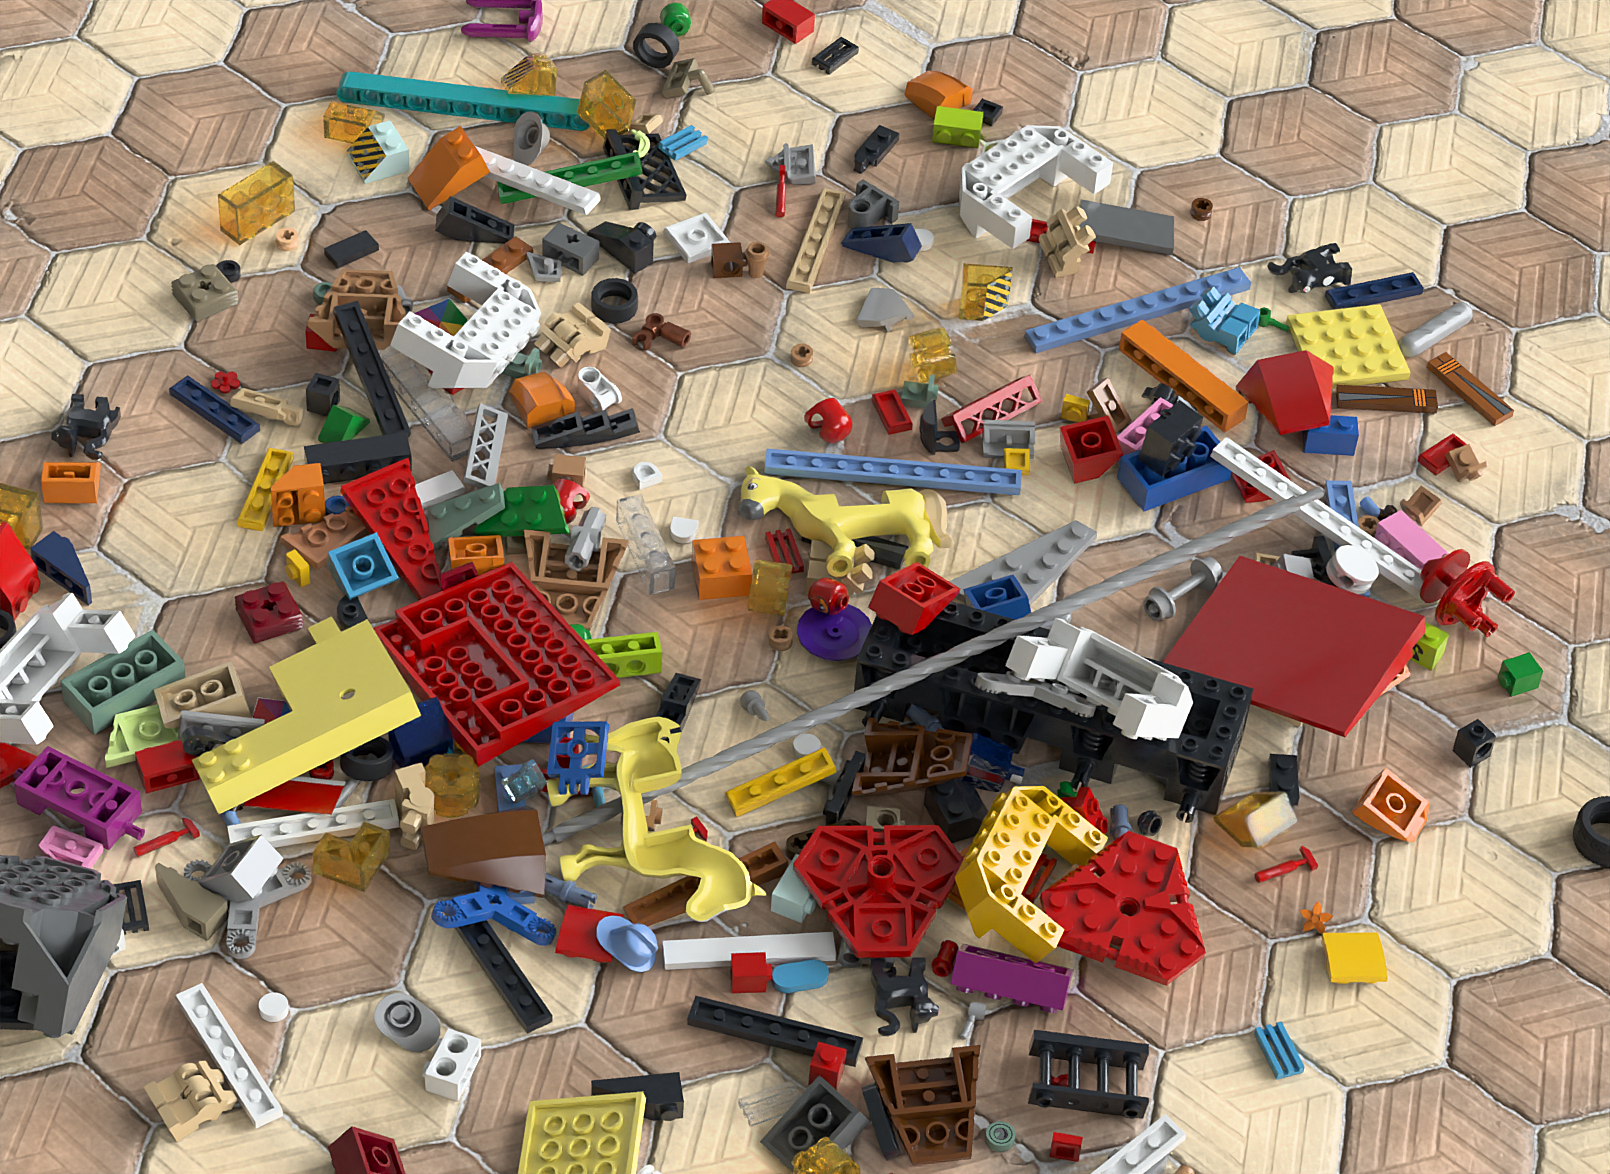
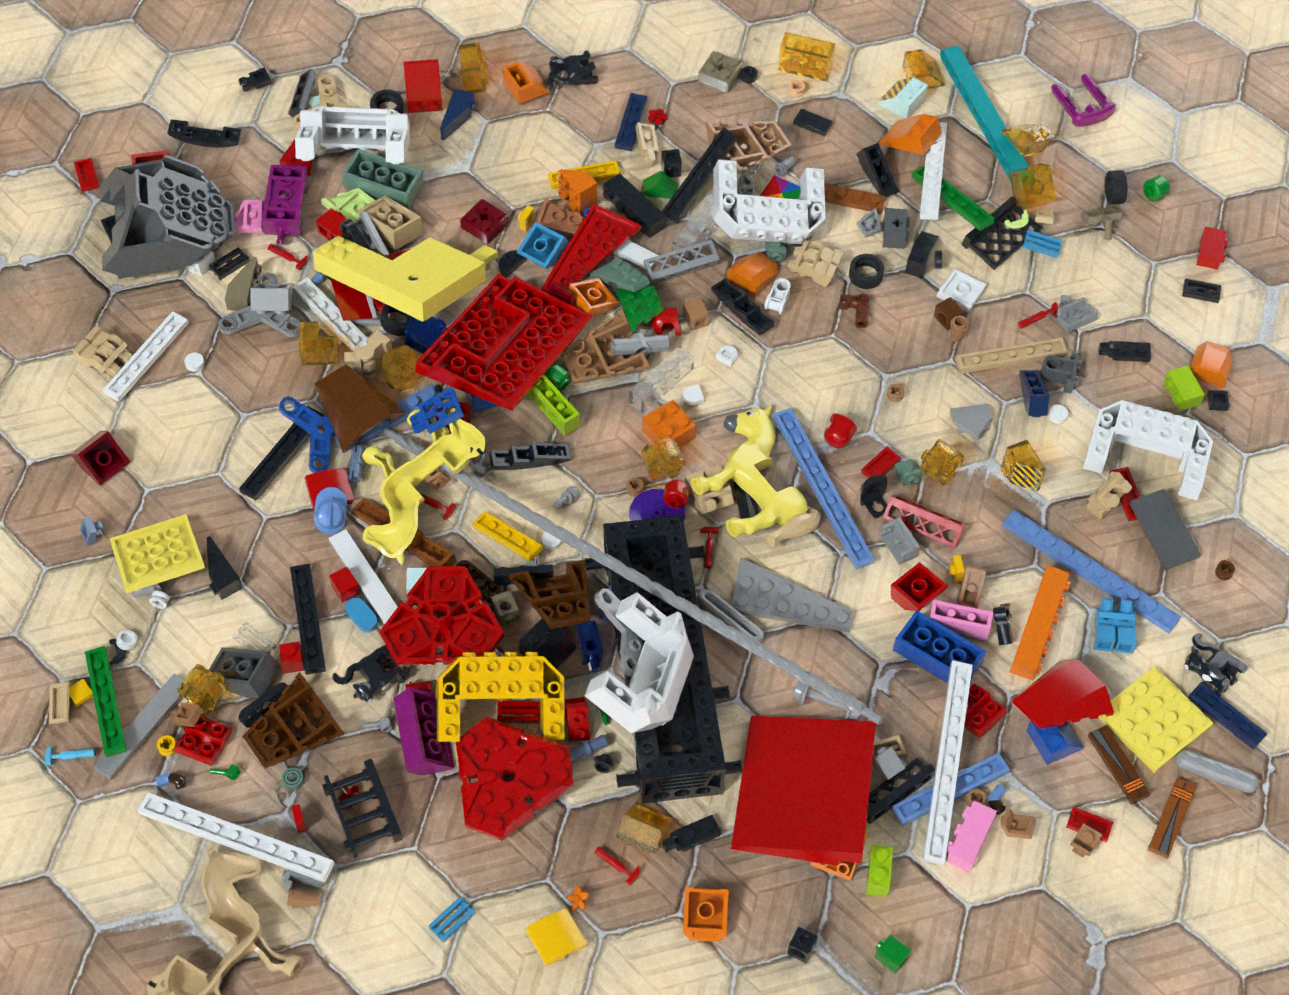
camera: 65 degrees right, 10 degrees up
light grey piece [374,993,441,1052] -> none
white brick [422,1028,481,1101] -> none
clear light blue slope [501,759,547,804] -> none
light grey piece [513,112,550,166] -> none
red tile [765,528,804,576] -> none
red slope [868,562,961,635] -> none
blue brick [963,574,1031,620] -> none
yellow tile [1003,448,1030,476] -> none
black brick [1138,400,1204,477] -> none
green hand [1258,307,1290,332] -> none
white head [1326,545,1379,594] -> none
red piece [1420,549,1515,637] -> none

